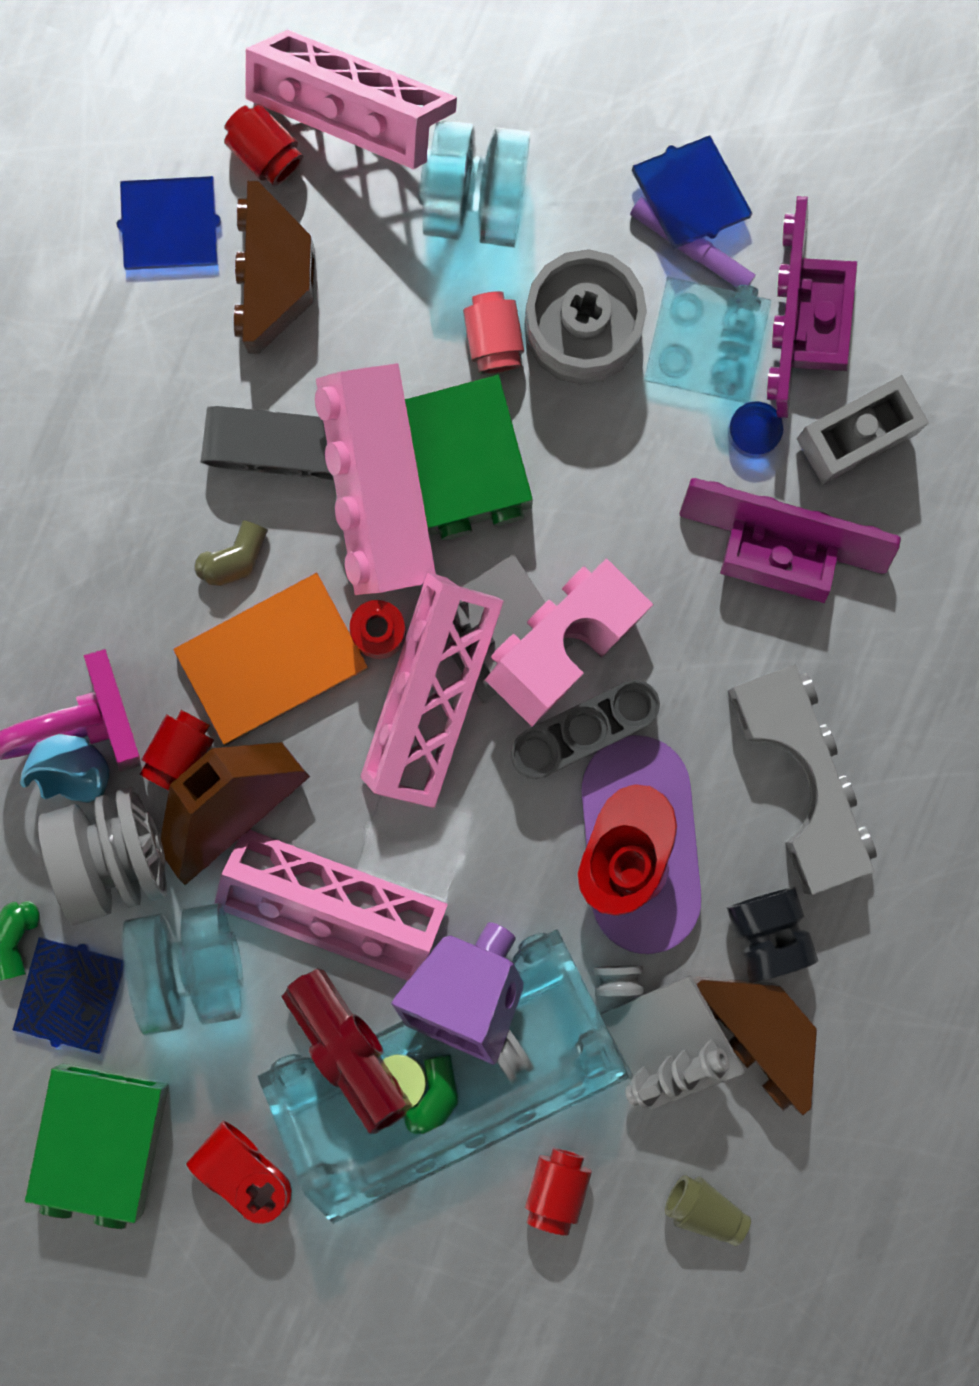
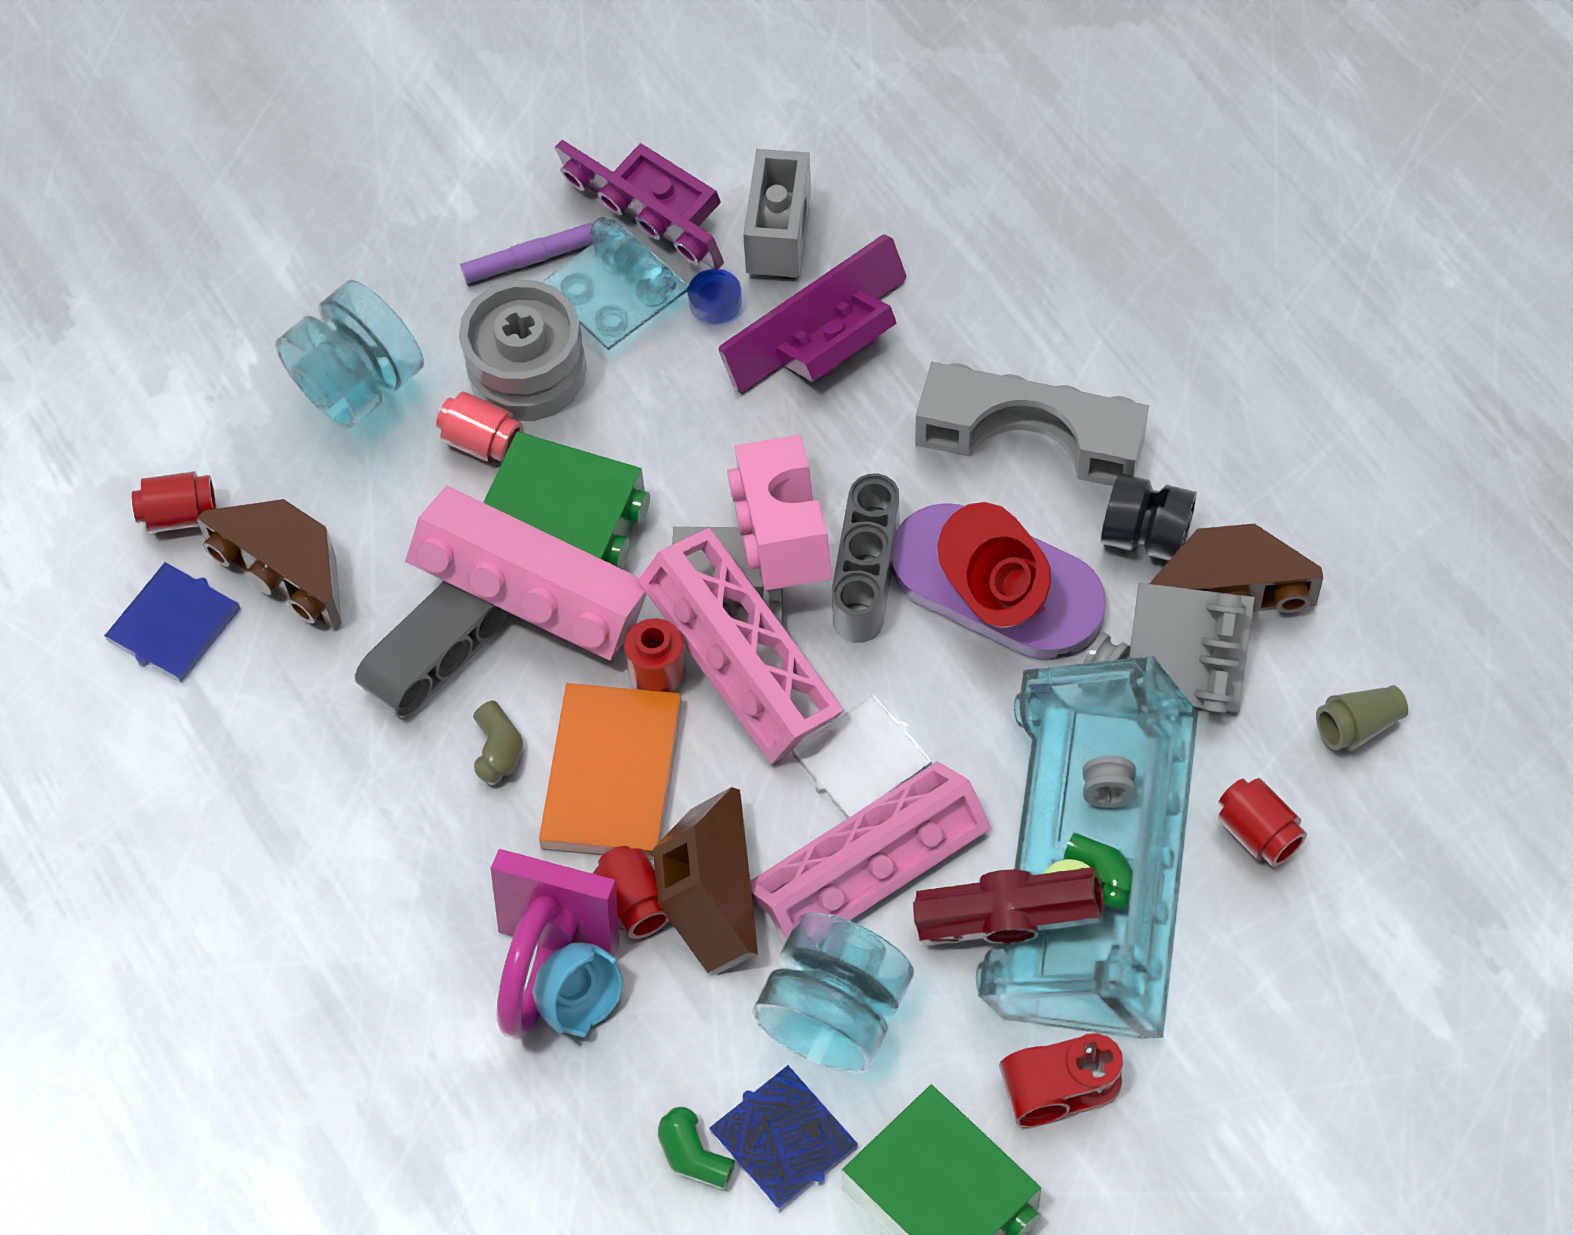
camera: 50 degrees left, 25 degrees down
light grey wheel [38,787,167,925] -> none
bright pink fence [245,30,457,170] -> none
medium lavender torso [391,922,524,1065] -> none
clear blue piece [631,135,753,250] -> none

